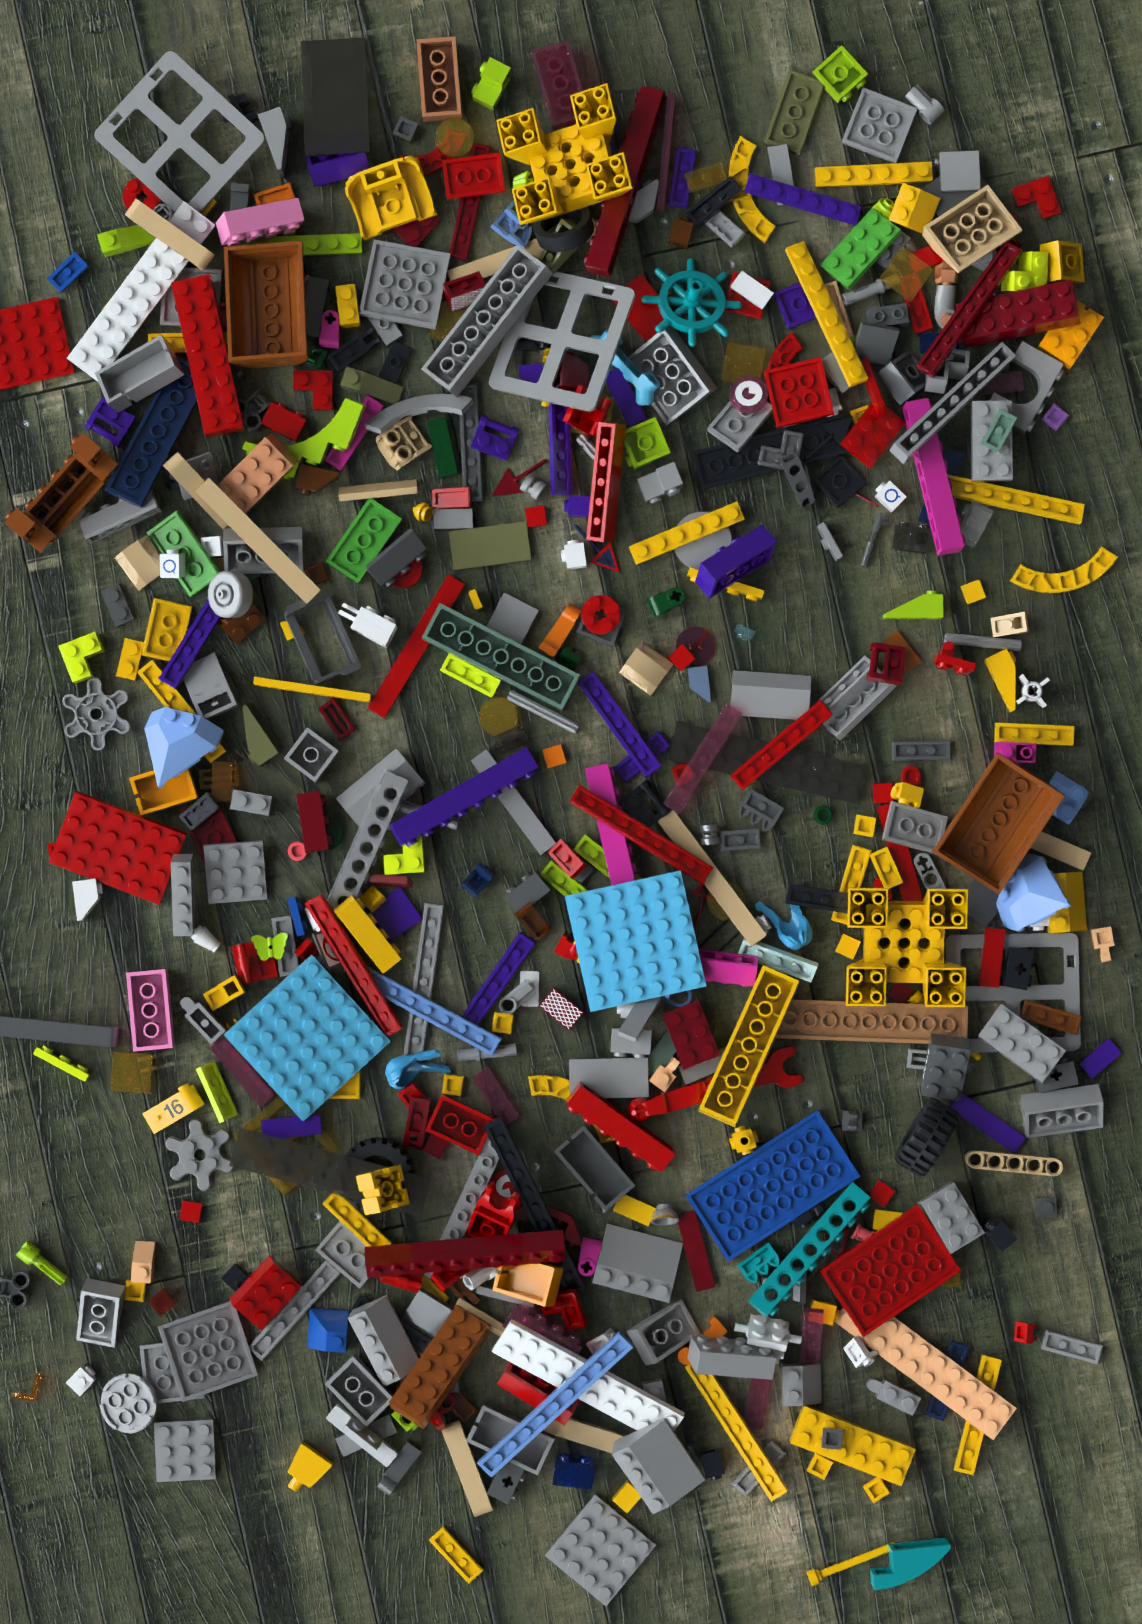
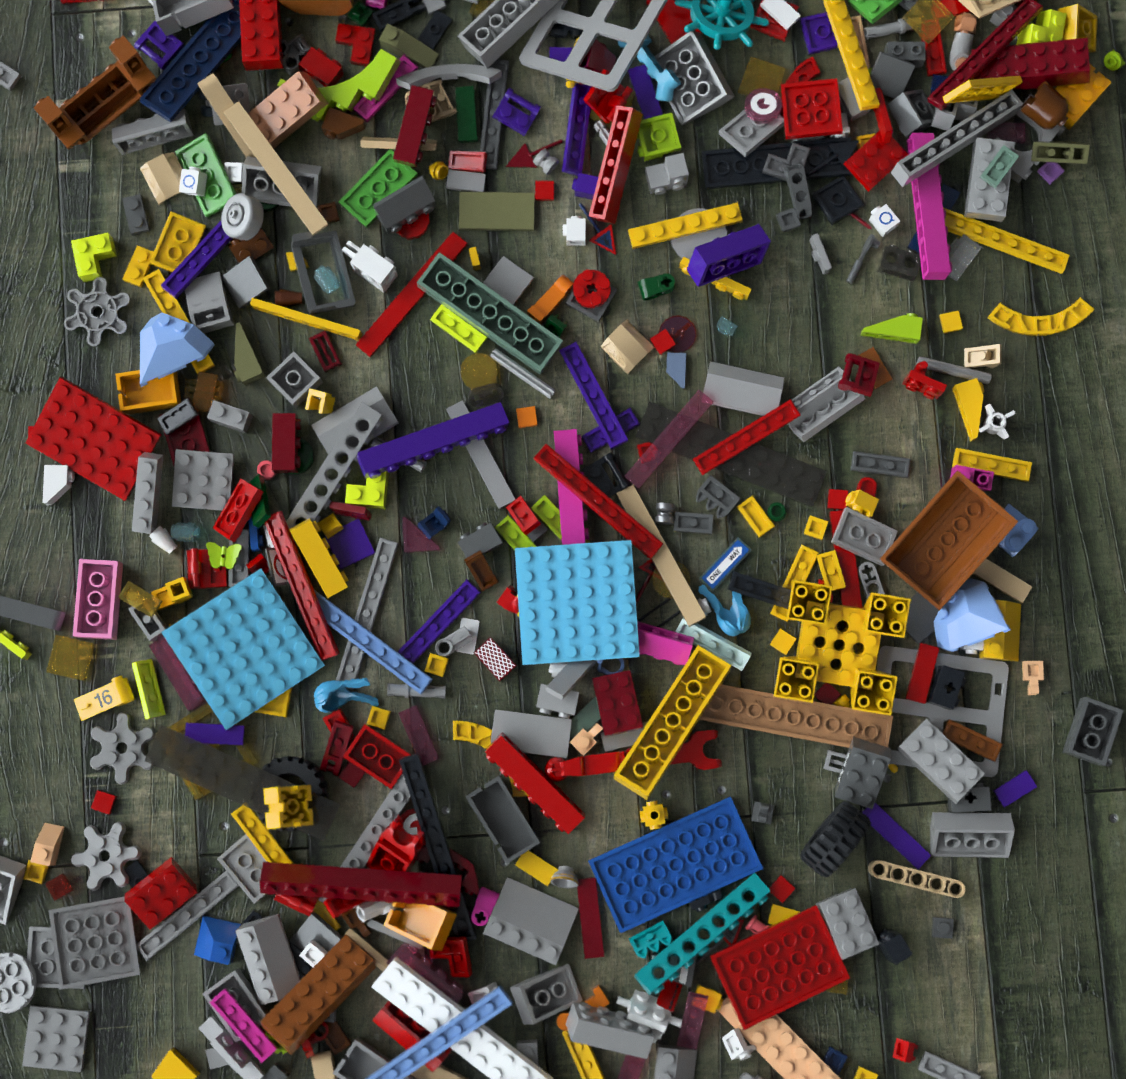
camera: 10 degrees right, 5 degrees down
none -> light grey plate [71,822,142,891]
none -> clear yellow plate [118,581,163,618]
none -> clear light blue brick [171,522,200,542]
none -> dark pink plate [210,988,278,1063]
none -> red plate [213,479,263,542]
none -> tile [221,256,270,309]
none -> dark green tile [249,474,271,528]
none -> copper cone [275,289,302,307]
none -> white plate [299,939,328,967]
none -> yellow window [305,388,335,414]
none -> clear light blue brick [313,265,340,295]
none -> dark red brick [393,85,437,168]
none -> clear pink tile [402,517,440,553]
none -> red sticker [656,980,682,1012]
none -> tile [699,537,752,592]
none -> yellow tile [737,495,775,538]
none -> dark grey plate [776,208,801,233]
none -> yellow tile [943,76,1022,103]
none -> reddish brown cylinder [1020,81,1069,130]
none -> olive slope [1031,141,1090,164]
none -> lime plate [1104,49,1126,70]

